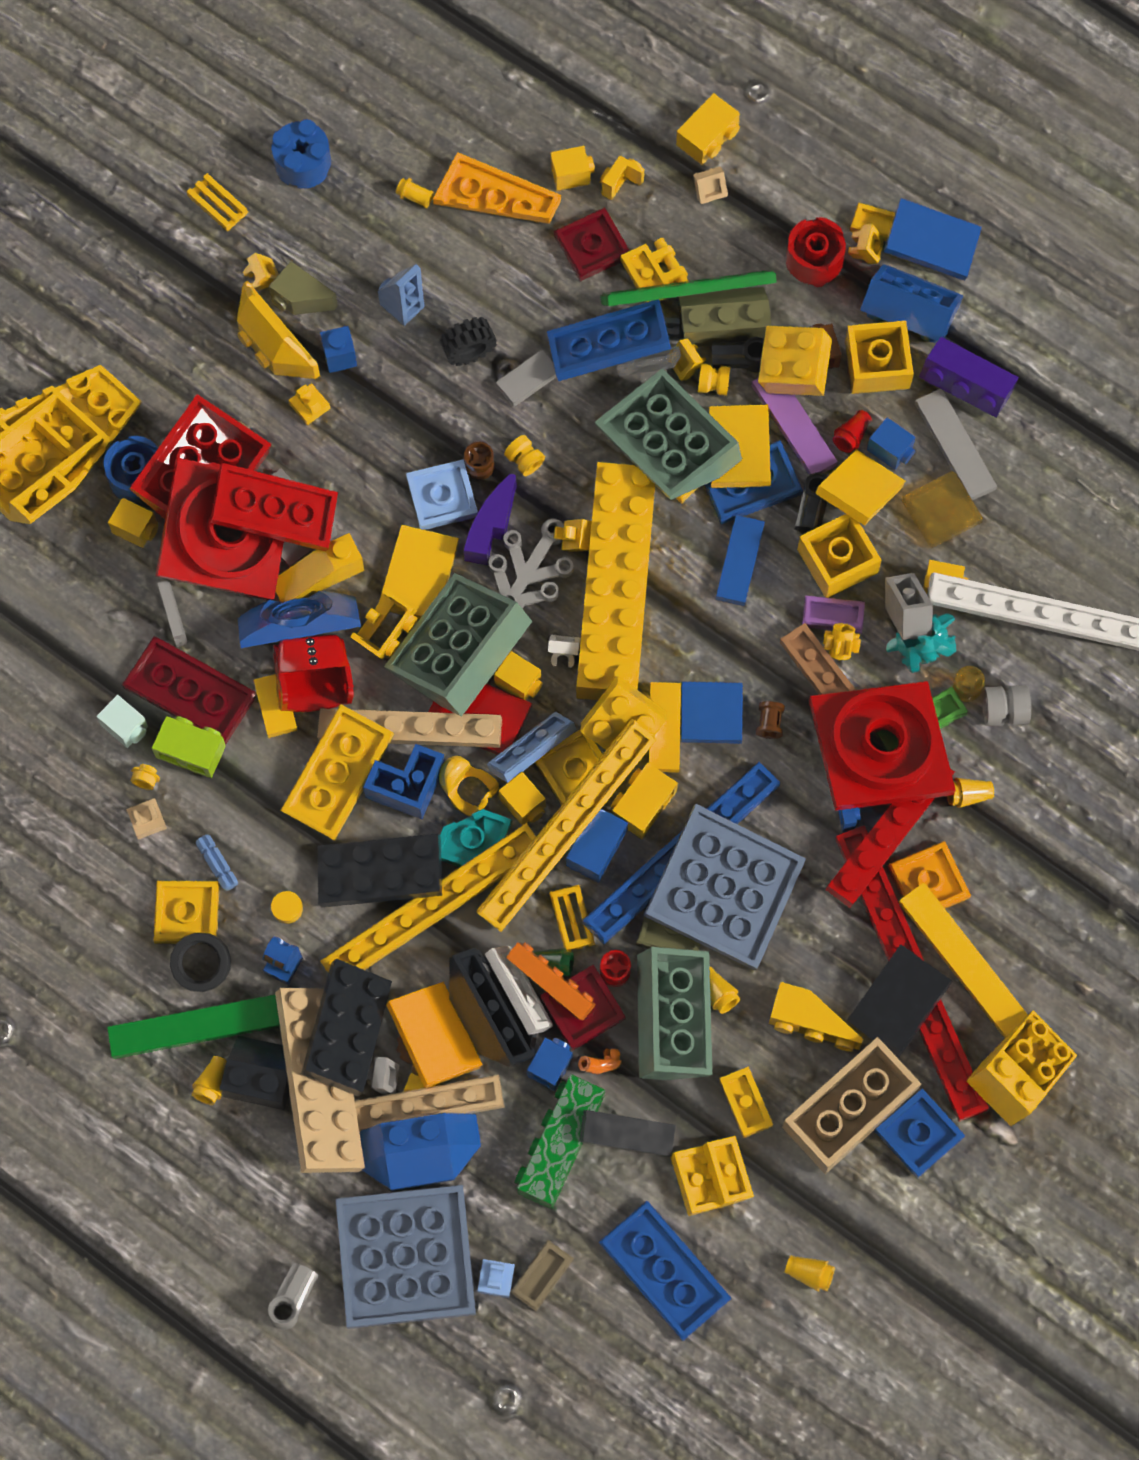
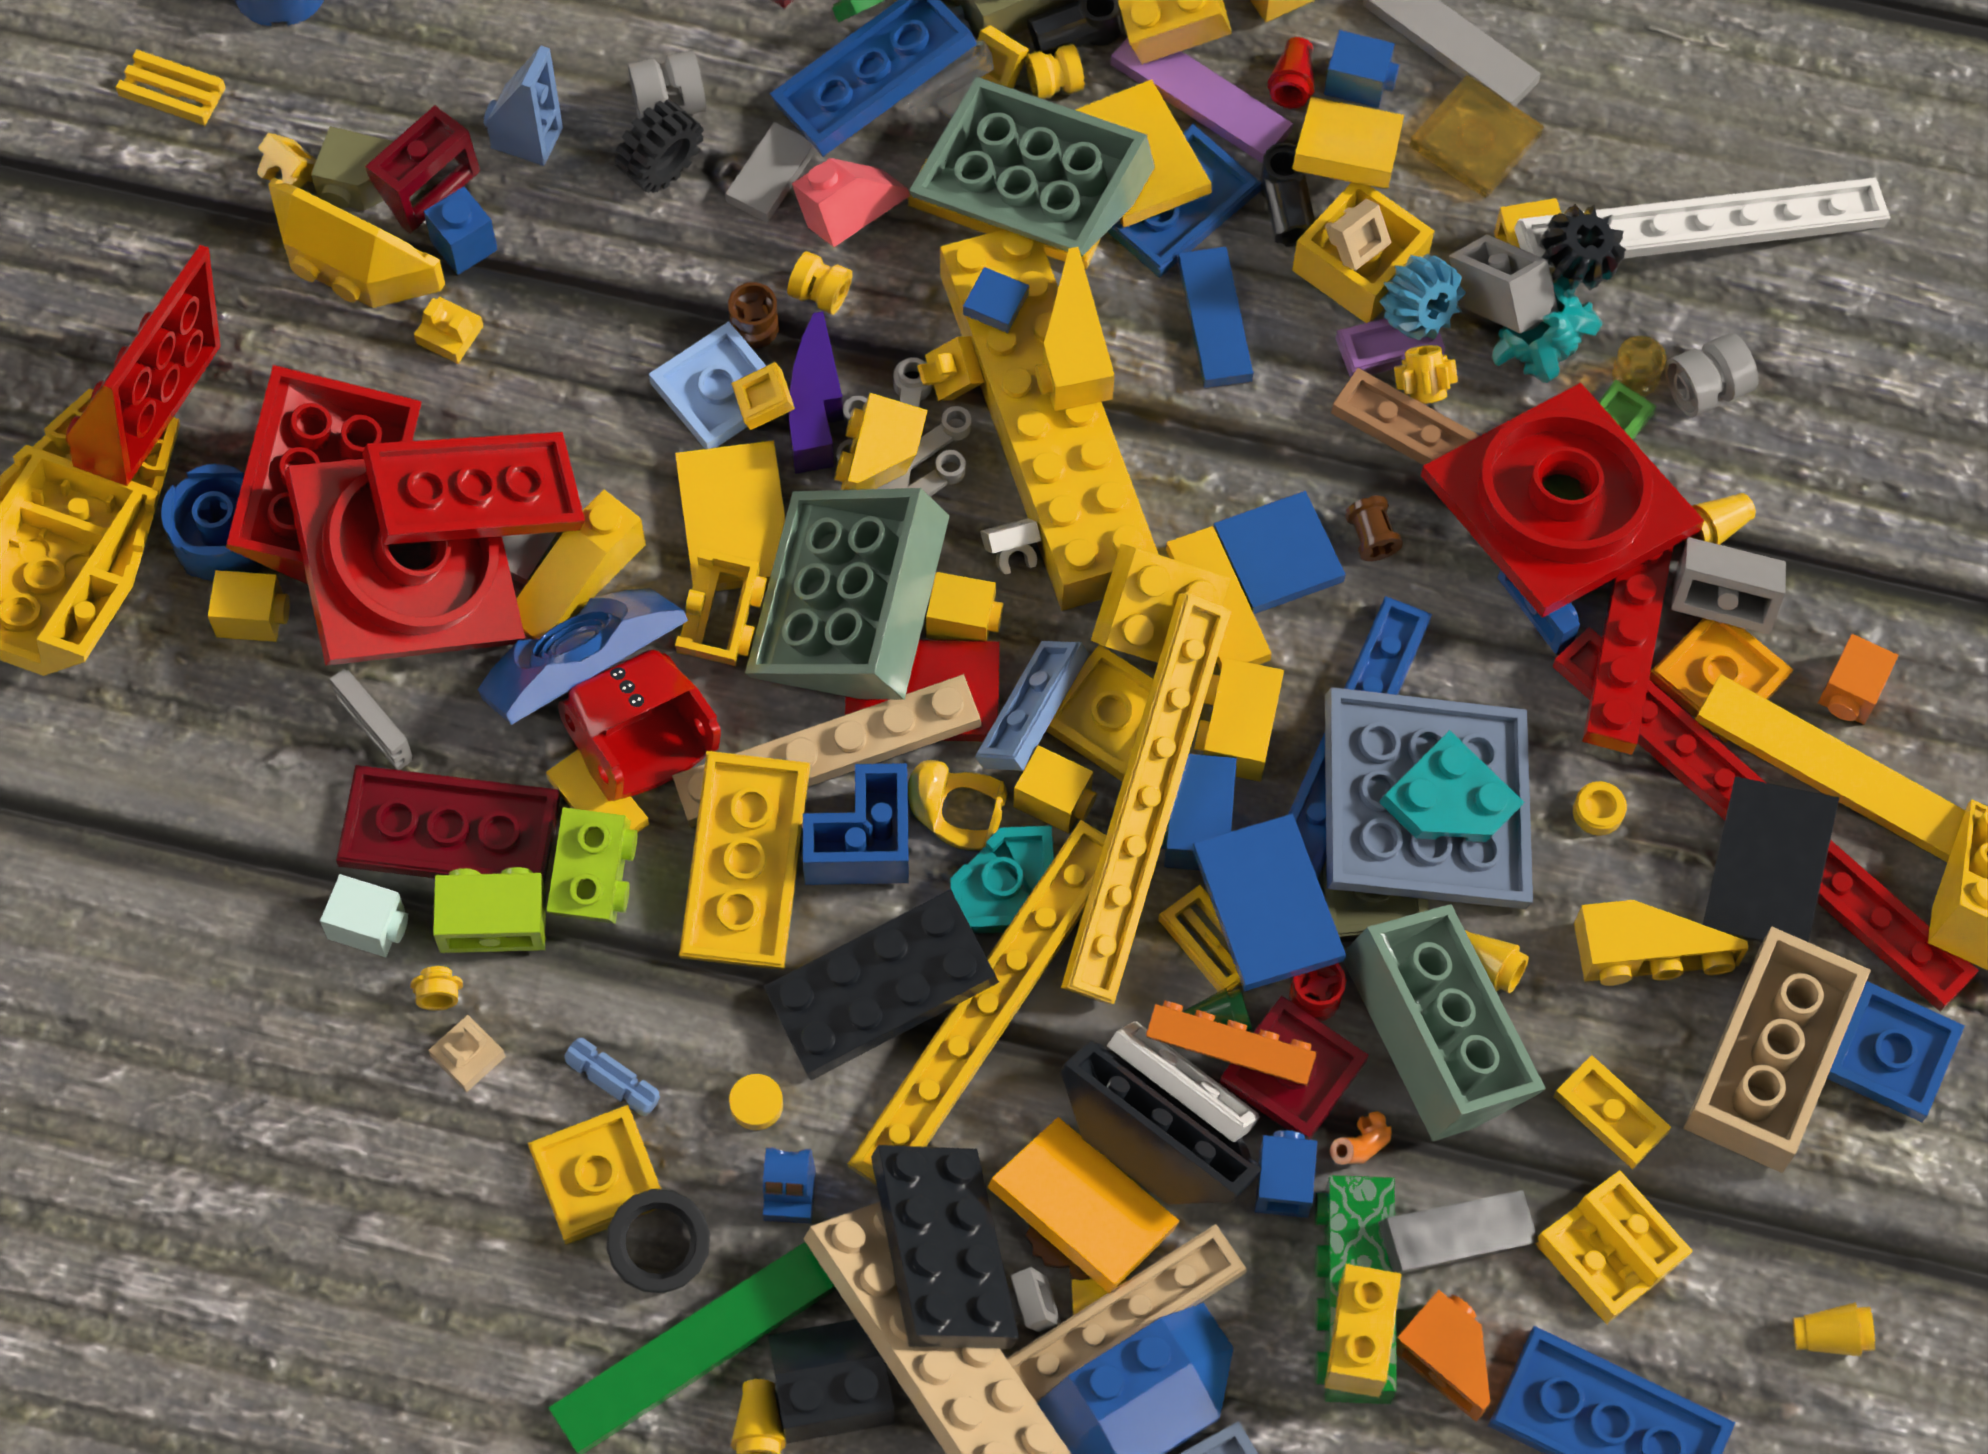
camera: 25 degrees left, 5 degrees down
none -> red slope [66,245,221,486]
none -> dark red tile [365,105,480,234]
none -> lime brick [547,807,637,924]
none -> light grey wheel [627,50,707,119]
none -> yellow tile [731,362,795,430]
none -> coral slope [792,158,910,247]
none -> yellow slope [834,393,927,490]
none -> blue tile [963,267,1029,333]
none -> yellow slope [1036,247,1115,411]
none -> blue tile [1192,814,1346,991]
none -> yellow brick [1324,1264,1401,1397]
none -> tan tile [1325,199,1391,271]
none -> dark azure gear [1379,254,1466,340]
none -> teal plate [1379,730,1525,842]
none -> orange slope [1396,1290,1490,1422]
none -> black gear [1539,204,1626,291]
none -> yellow tile [1573,781,1627,836]
none -> light grey brick [1671,537,1786,635]
none -> orange brick [1818,634,1899,725]

